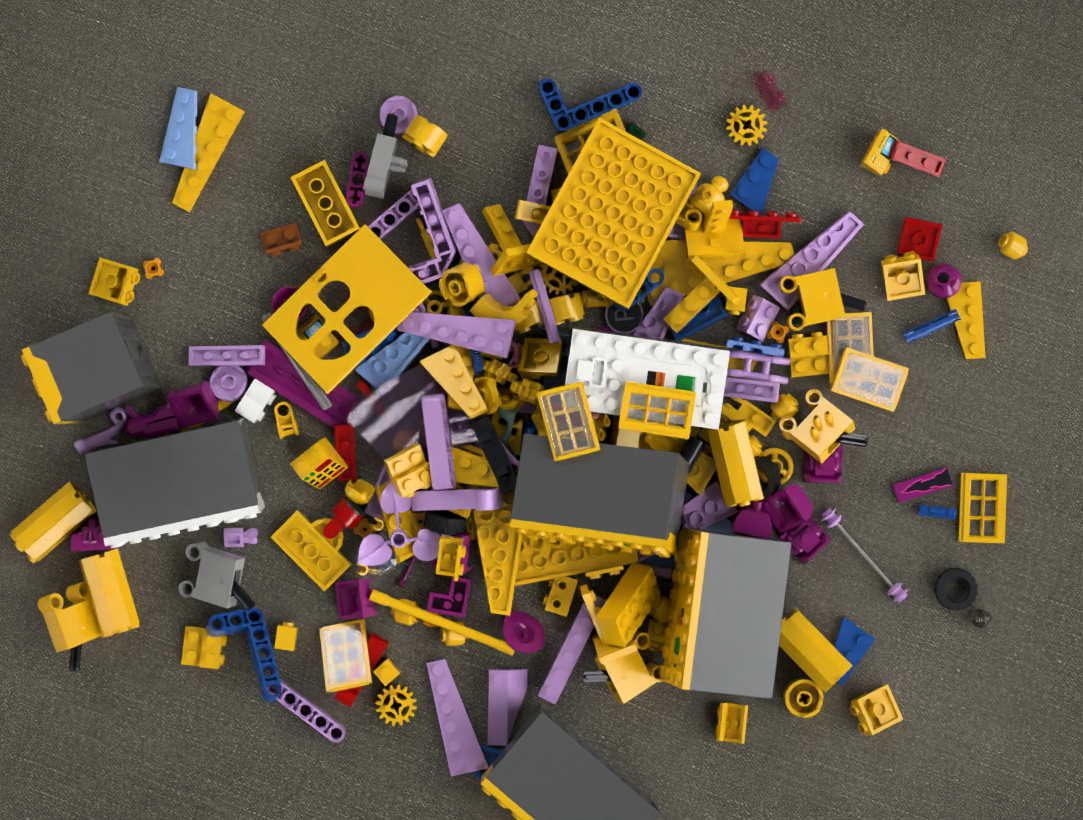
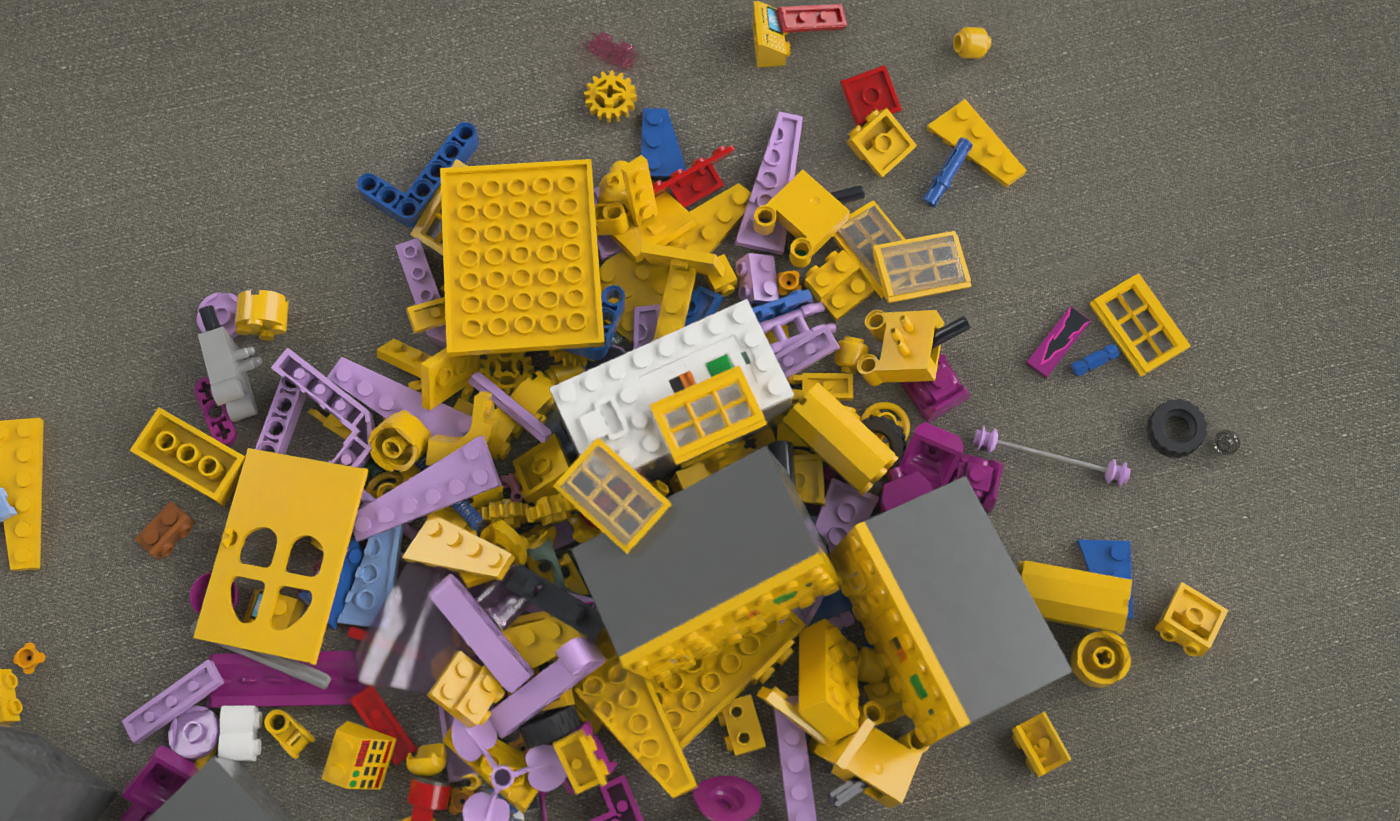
camera: 35 degrees left, 15 degrees down
magenta piece [927,264,962,299] -> none

